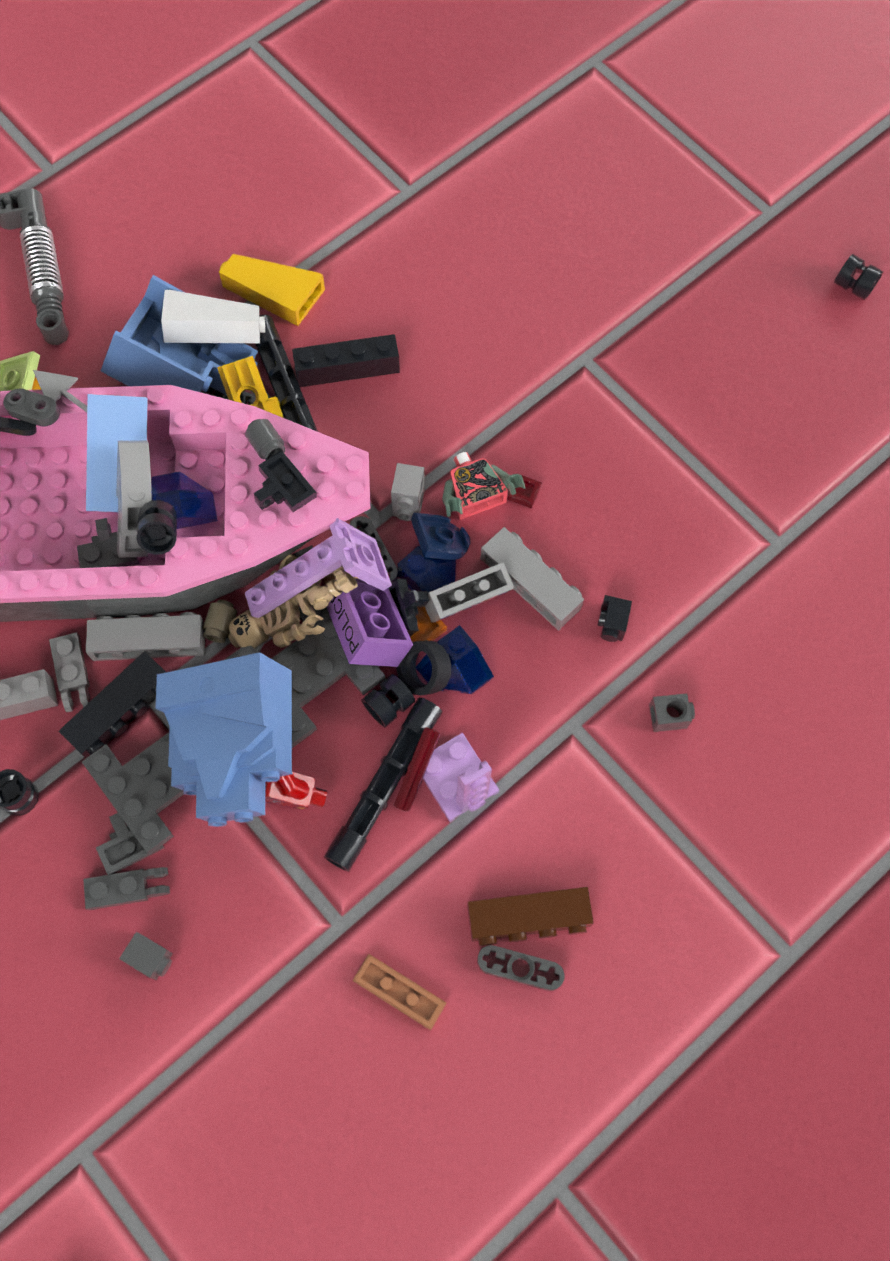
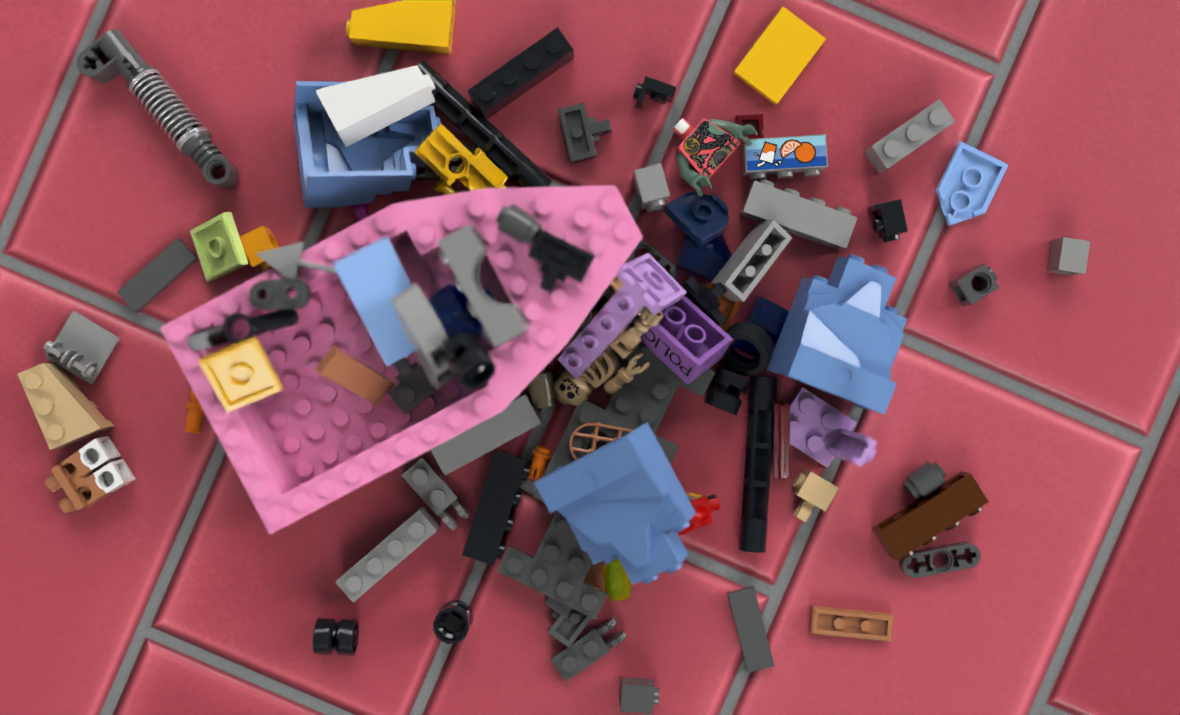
camera: 25 degrees left, 20 degrees up
none -> nougat tile [315,346,395,406]
none -> light grey arch [437,224,531,348]
none -> dark grey hinge [558,103,612,164]
none -> clear neon green brick [602,558,632,601]
none -> black bracket [633,76,676,109]
none -> dark grey tile [727,586,774,673]
none -> yellow tile [733,7,826,105]
none -> brick [740,134,828,180]
none -> medium blue panel [766,254,907,415]
none -> tan brick [792,469,839,522]
none -> light grey brick [864,99,955,174]
none -> dark grey brick [903,461,946,500]
none -> light blue tile [935,141,1008,226]
none -> light grey panel [1047,237,1090,276]

